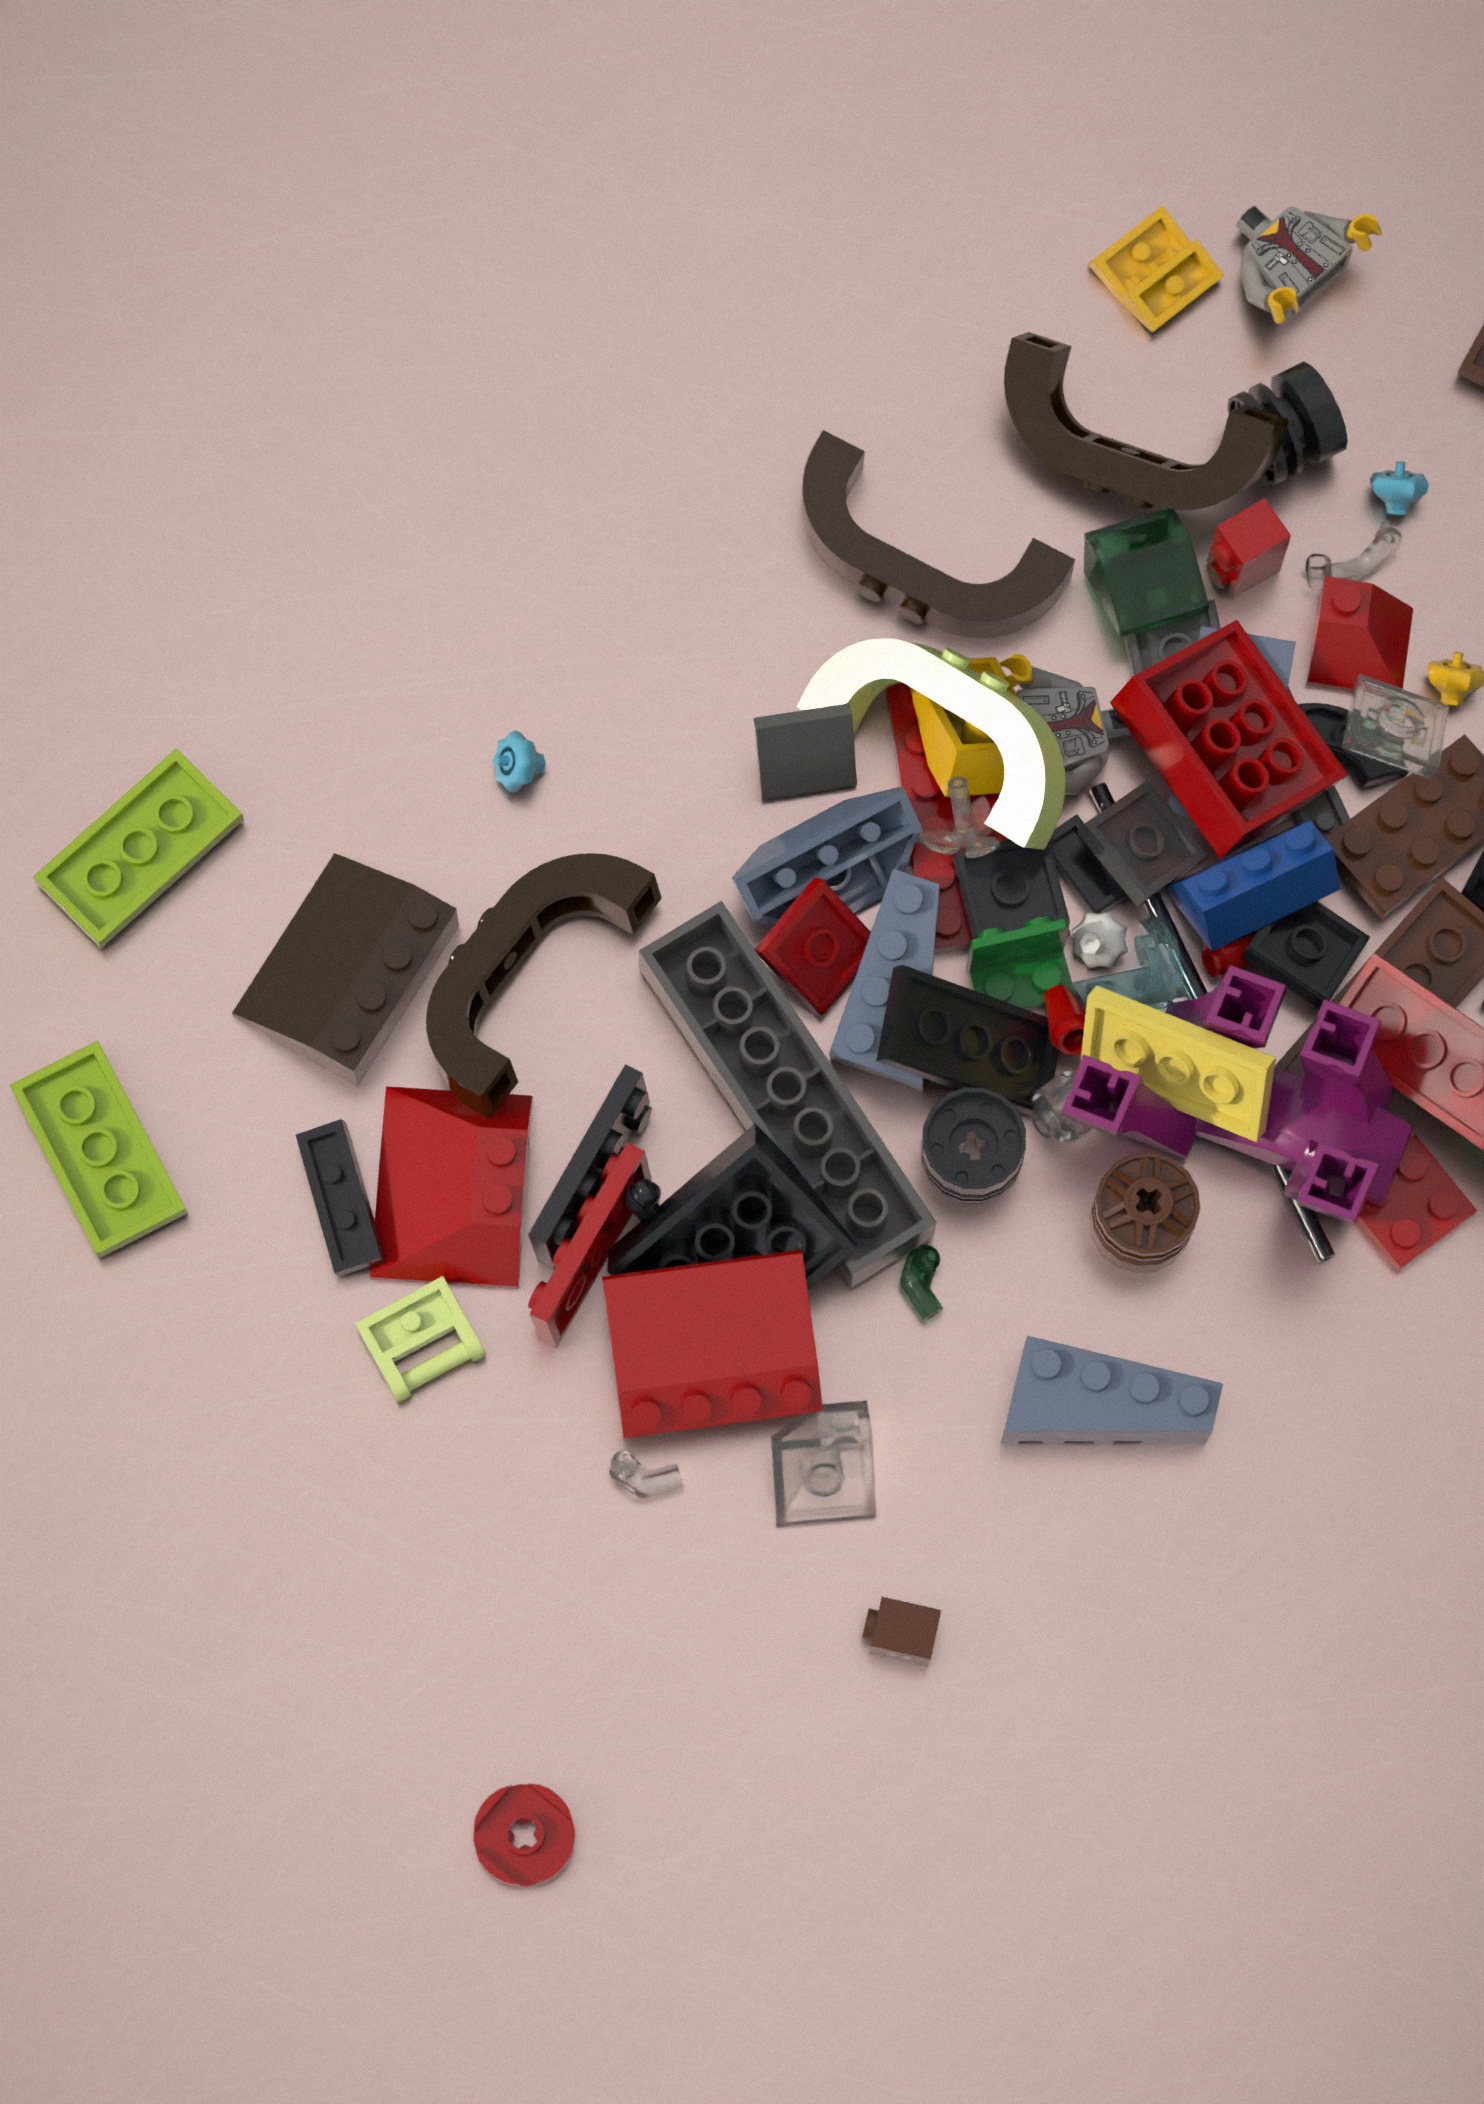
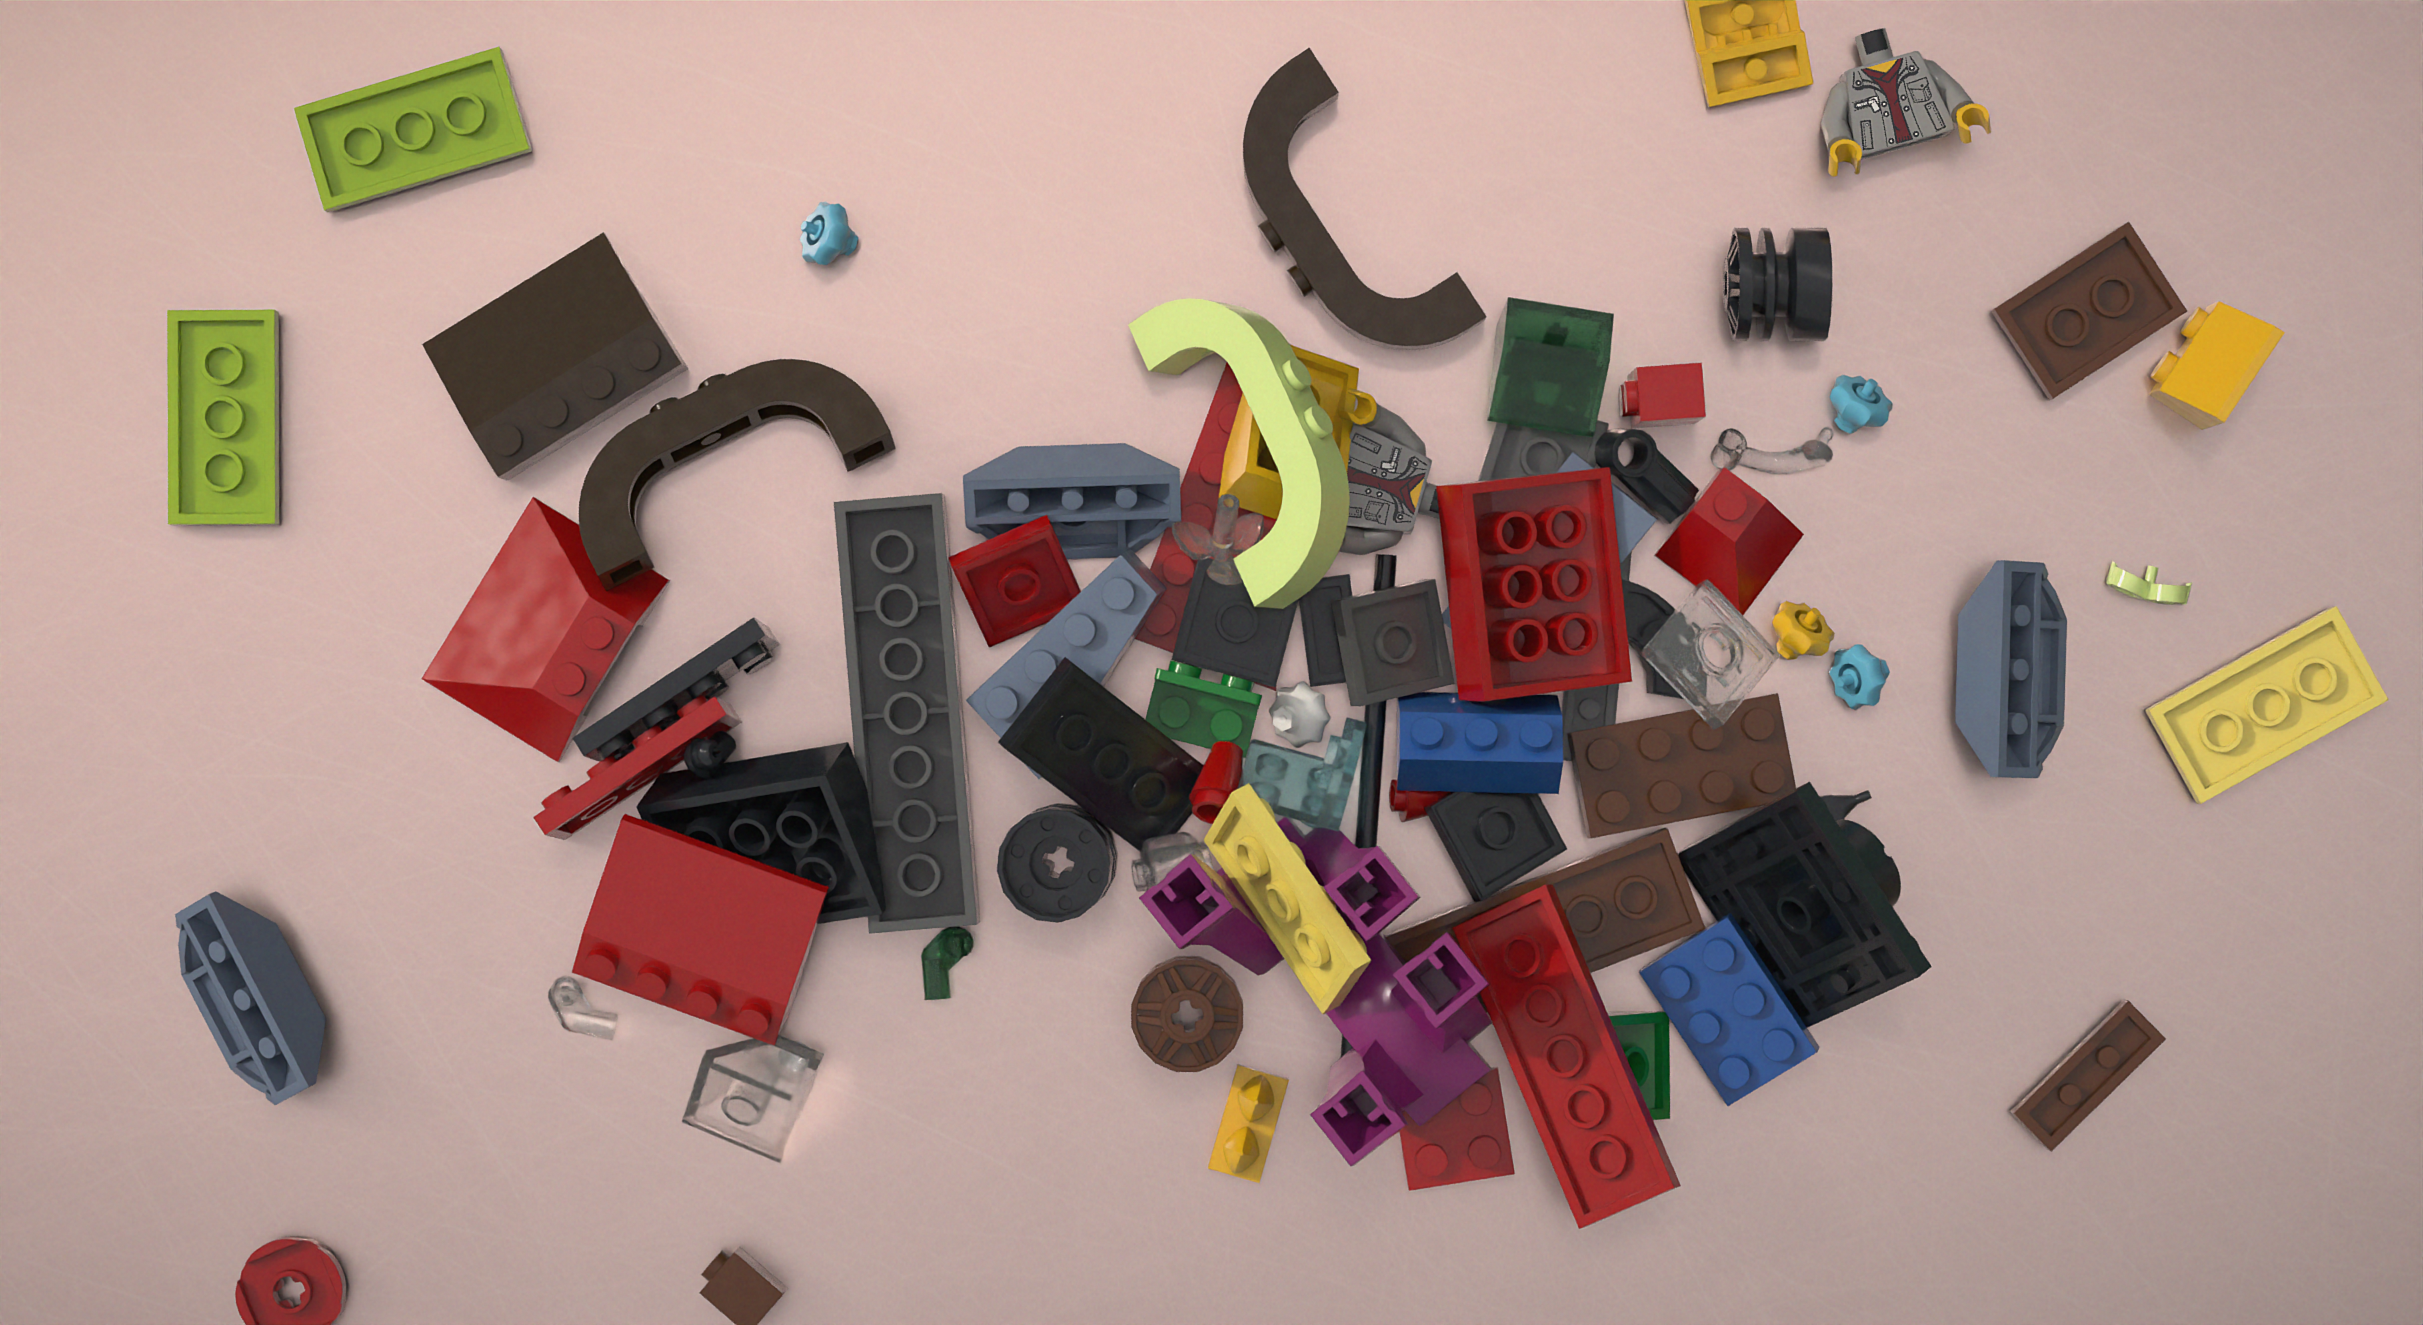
camera: 35 degrees right, 15 degrees up
black plate [295,1119,386,1276] -> none
yellowish green plate [355,1276,486,1403] -> none
dark grey tile [753,703,857,800] -> none
sand blue wedge [1001,1336,1223,1443] -> none
dark brown arch [1004,332,1289,510] -> none
none -> sand blue wedge [175,891,326,1105]
none -> yellow tile [1208,1064,1289,1183]
none -> black piece [1594,428,1699,524]

